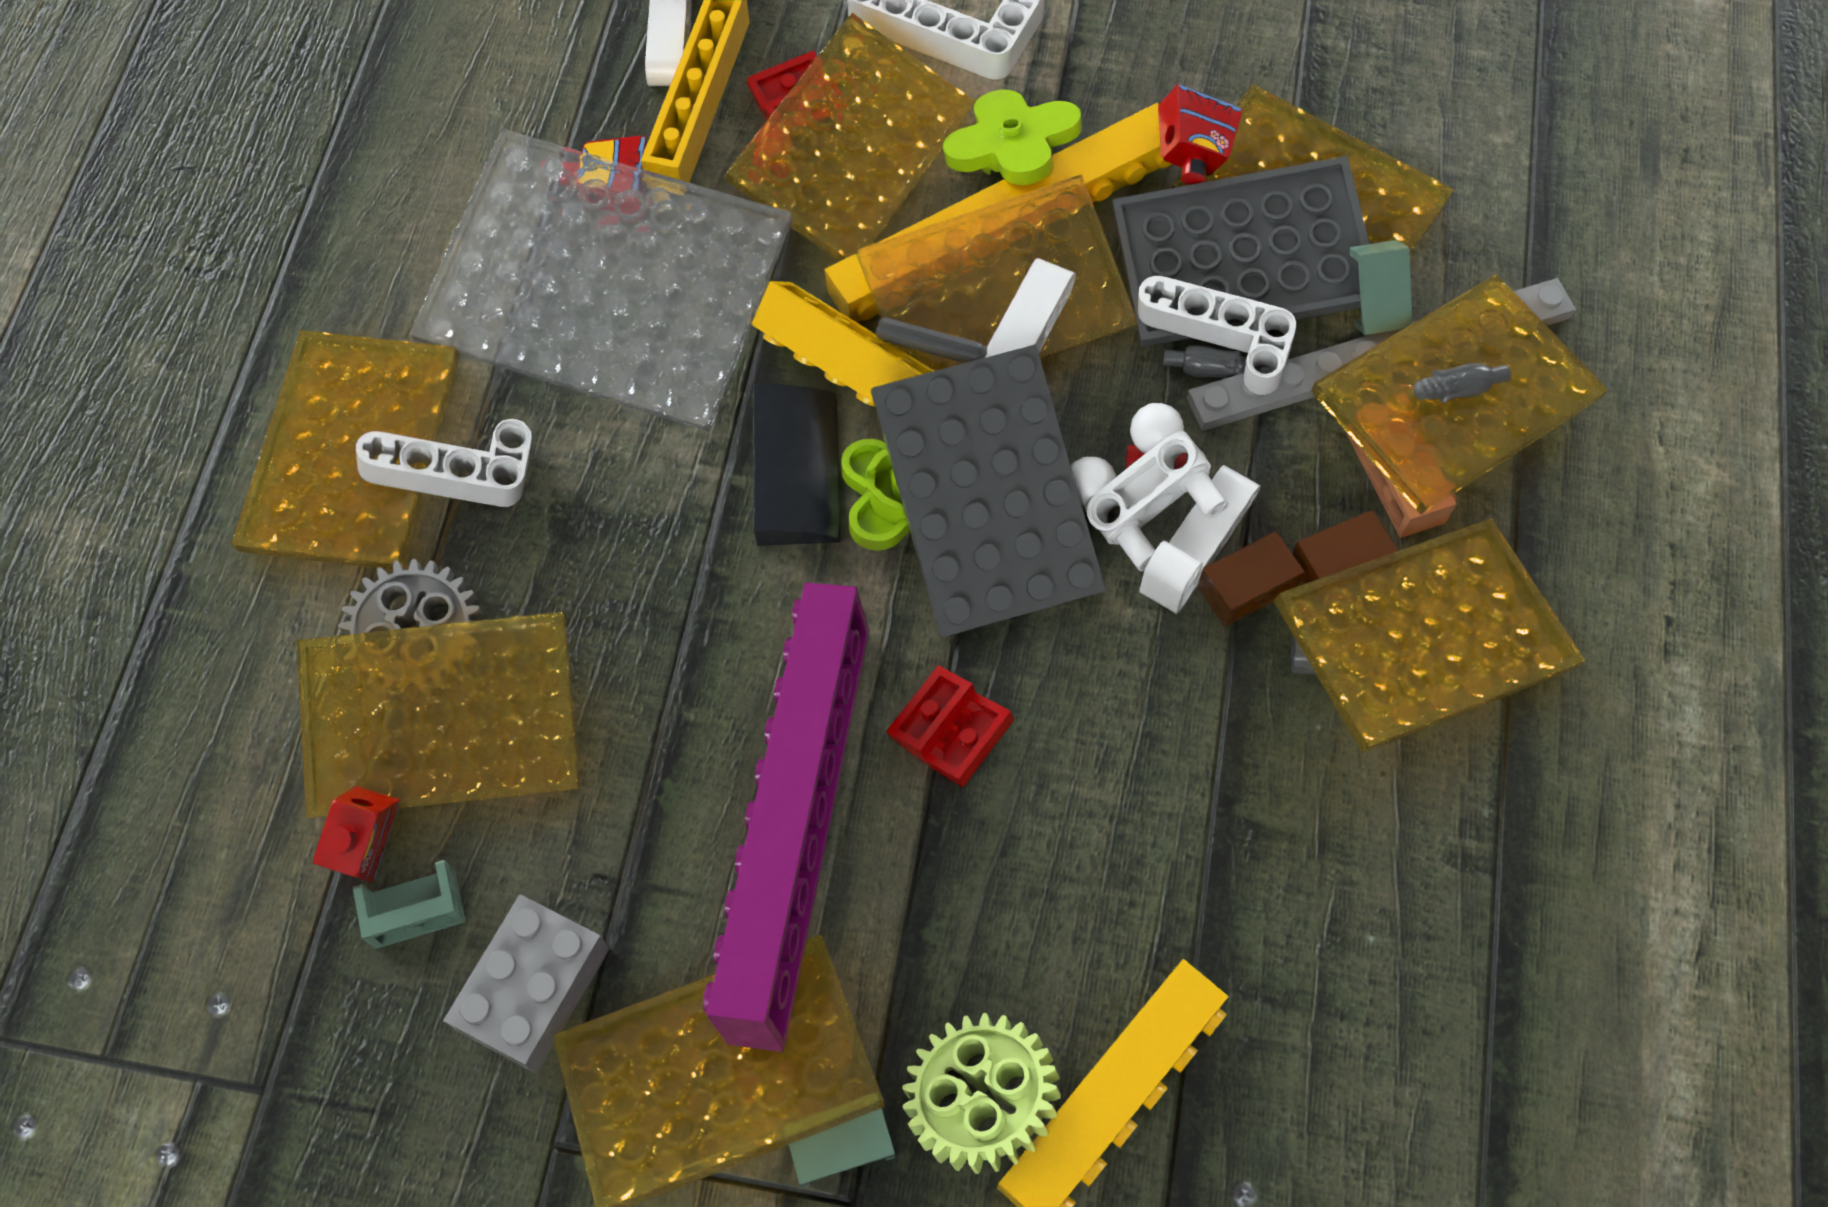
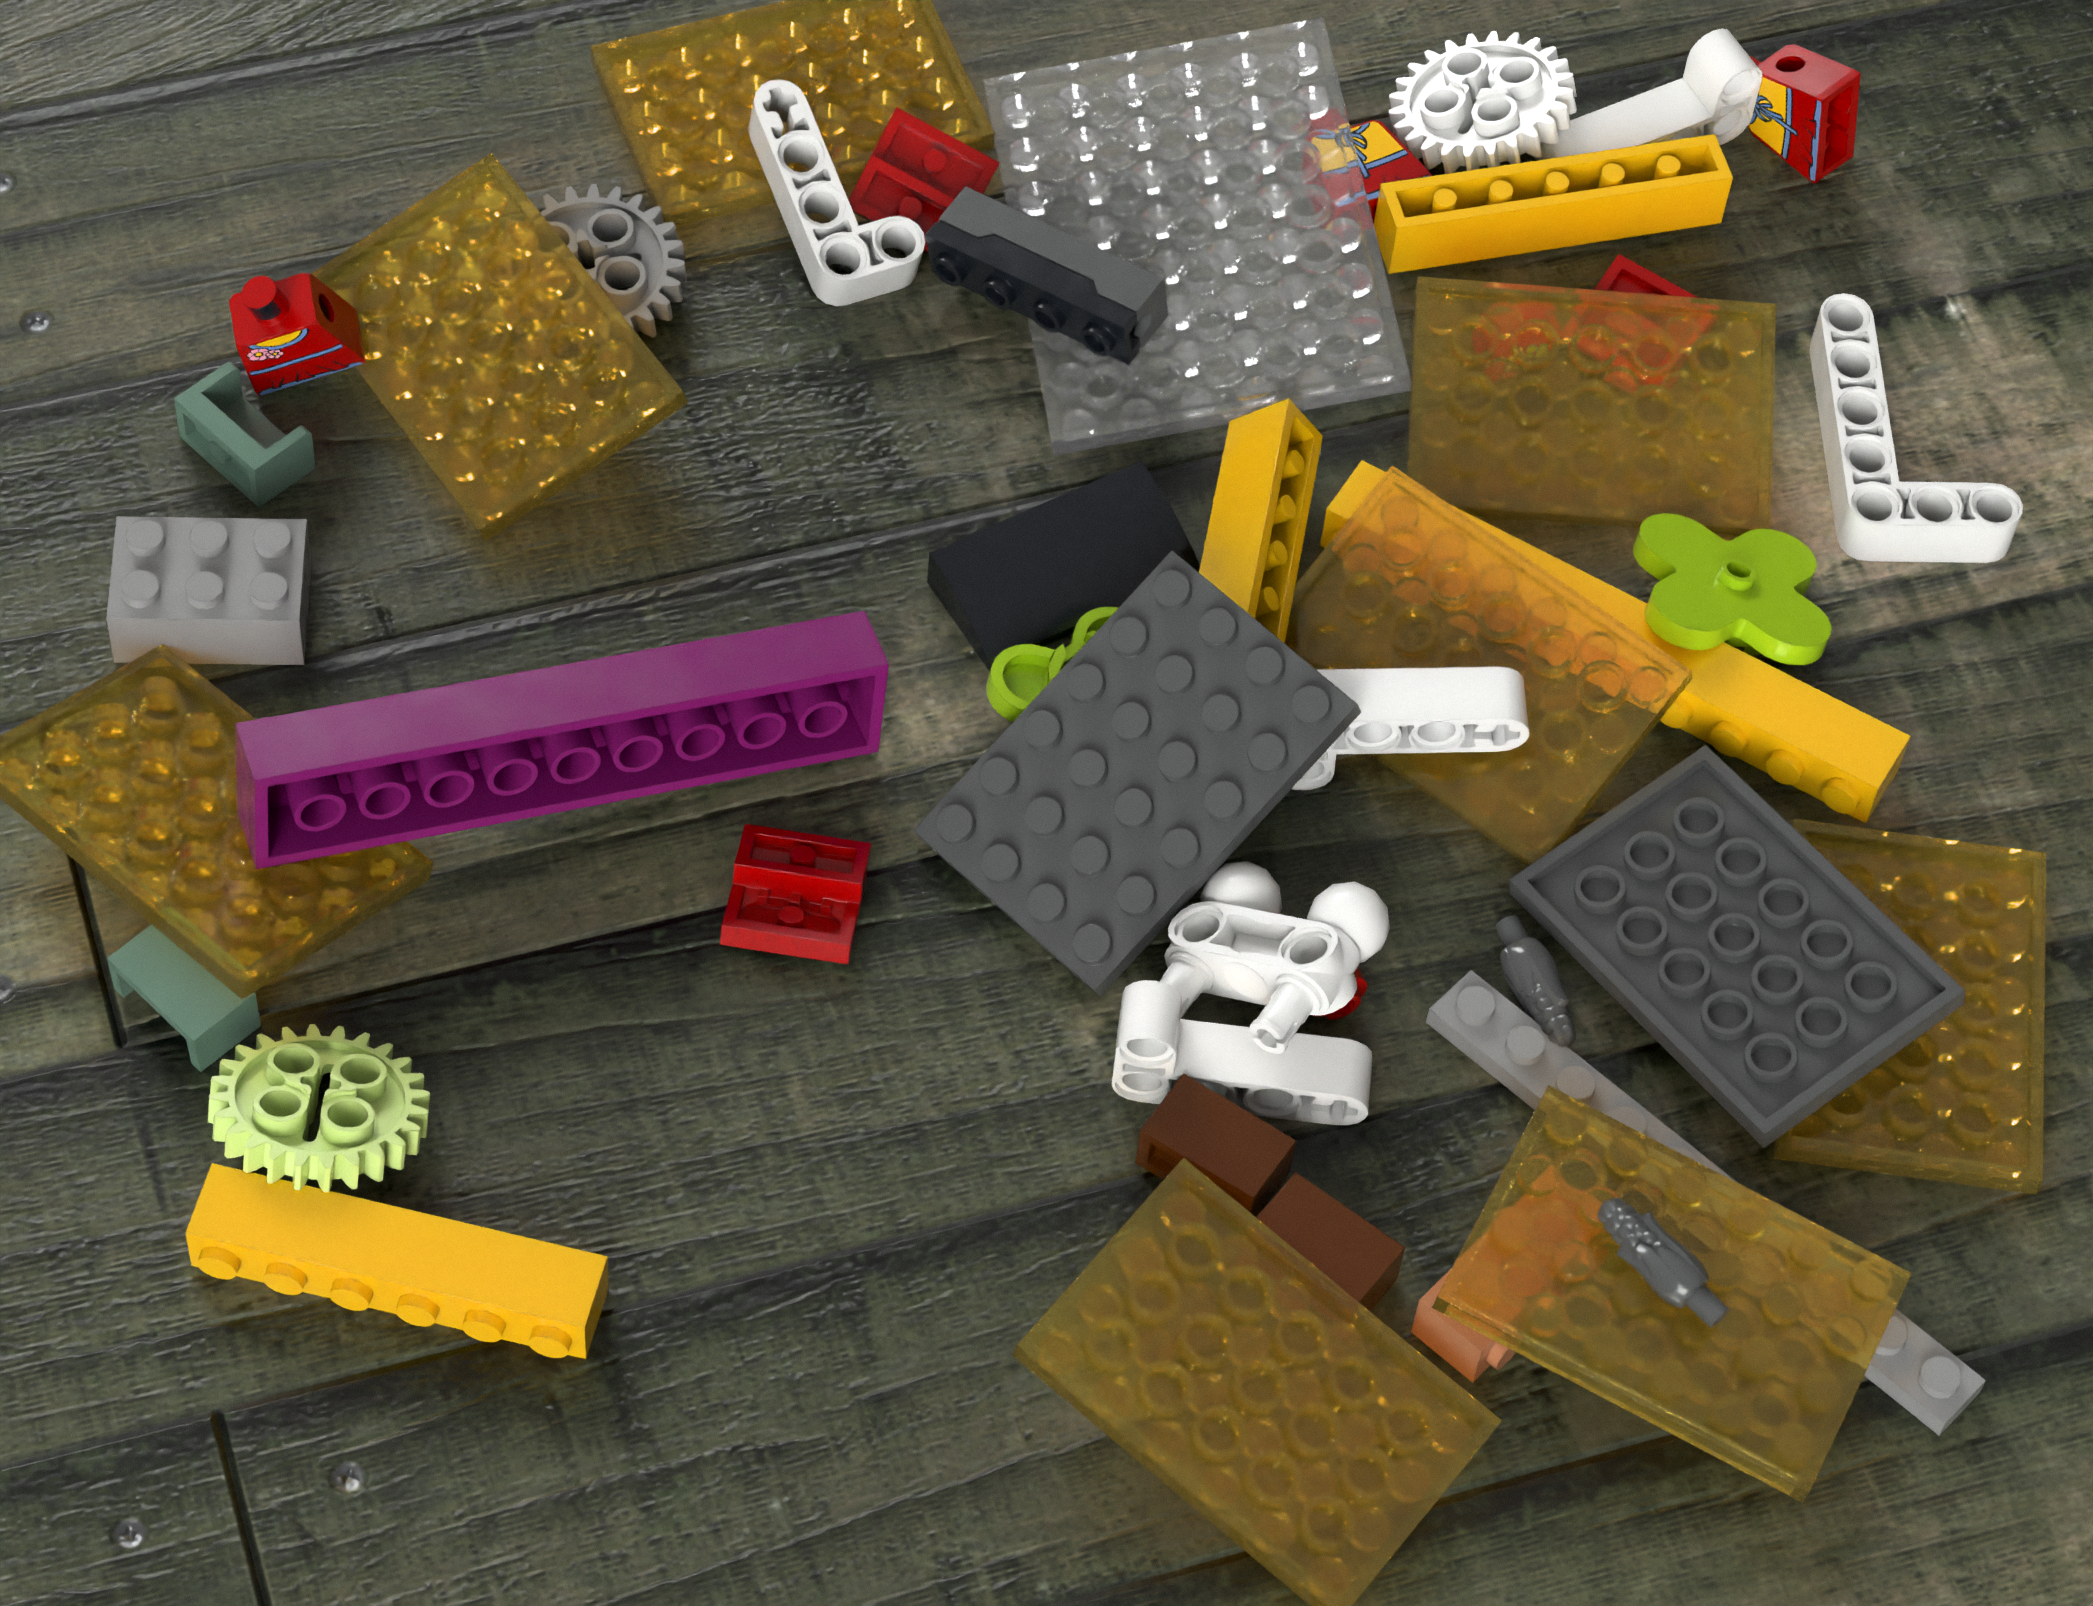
camera: 55 degrees right, 10 degrees down
dark grey axle [876,317,987,363] -> none
white beam [1138,276,1296,395] -> none
red torso [1158,84,1243,185] -> none
sand green panel [1350,240,1412,335] -> none
none -> red slope [848,107,1000,252]
none -> piece [925,186,1168,365]
none -> white gear [1389,31,1577,174]

